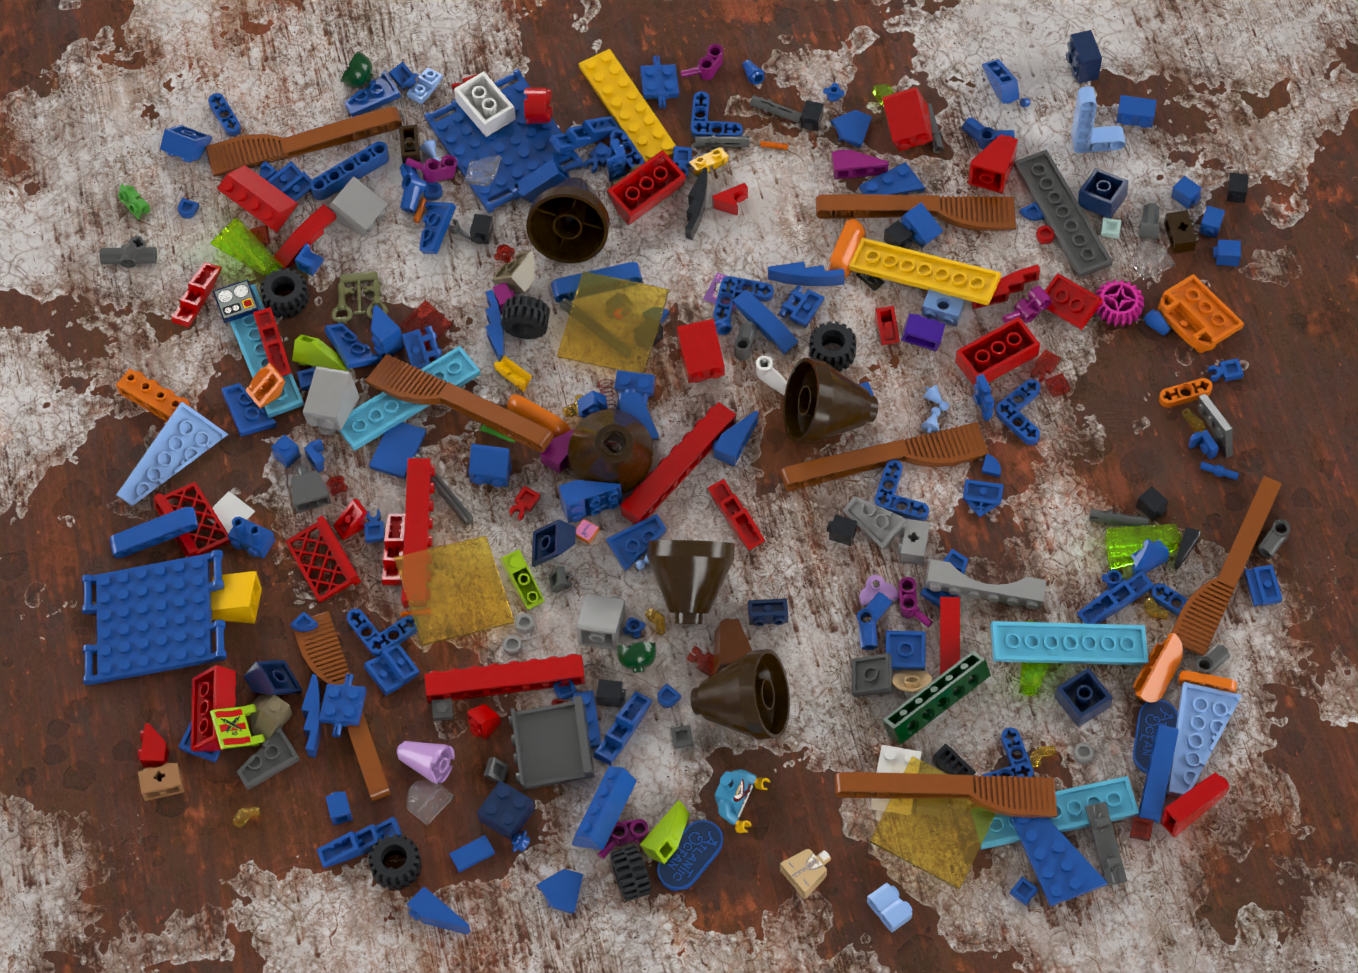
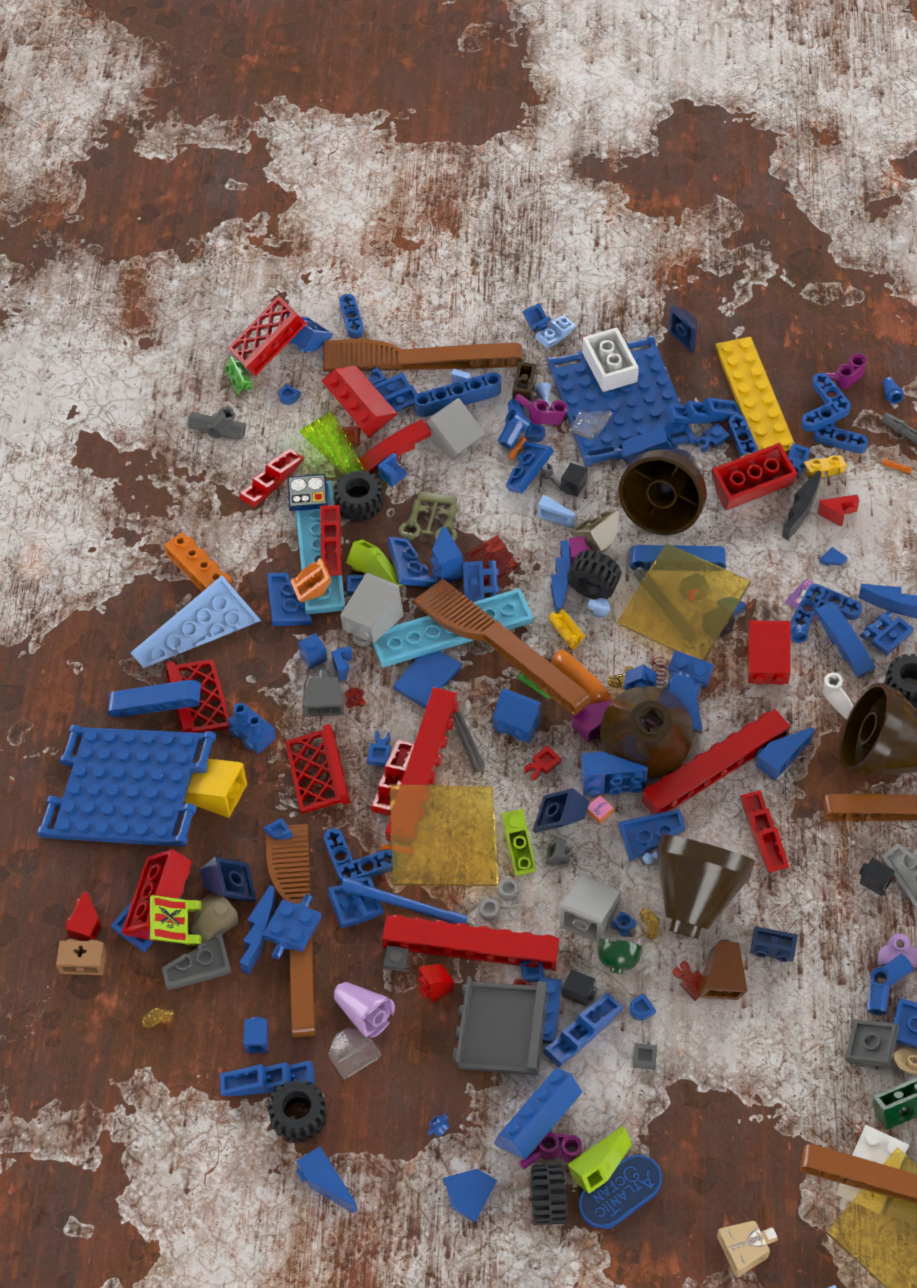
camera: 15 degrees right, 5 degrees down
white sticker [207,491,255,533] -> none
red slope [333,499,368,540] -> none
dark green cylinder [341,51,374,88] -> none
blue wing [344,70,401,117] -> none
blue tile [449,835,495,872] -> none
dark blue brick [477,781,535,841] -> none
dark grey plate [484,757,509,784] -> none
clear red plate [494,244,515,263] -> none
red brick [524,87,553,124] -> none
blue bracket [607,139,626,181] -> none
blue plate [640,55,679,109] -> none
dark brown cone [690,649,790,740] -> none
dark grey pin [695,135,750,149] -> none
dark azure torso [715,769,770,833] -> none
dark grey piece [734,321,757,361] -> none
none -> red fence [228,296,307,376]
none -> blue piece [341,878,468,924]
none -> light blue tile [451,369,471,384]
none -> light blue slope [538,495,575,528]
none -> light blue piece [587,598,610,618]
none -> dark blue slope [668,306,698,353]
none -> blue beam [801,373,851,432]
none -> blue tile [819,547,848,566]

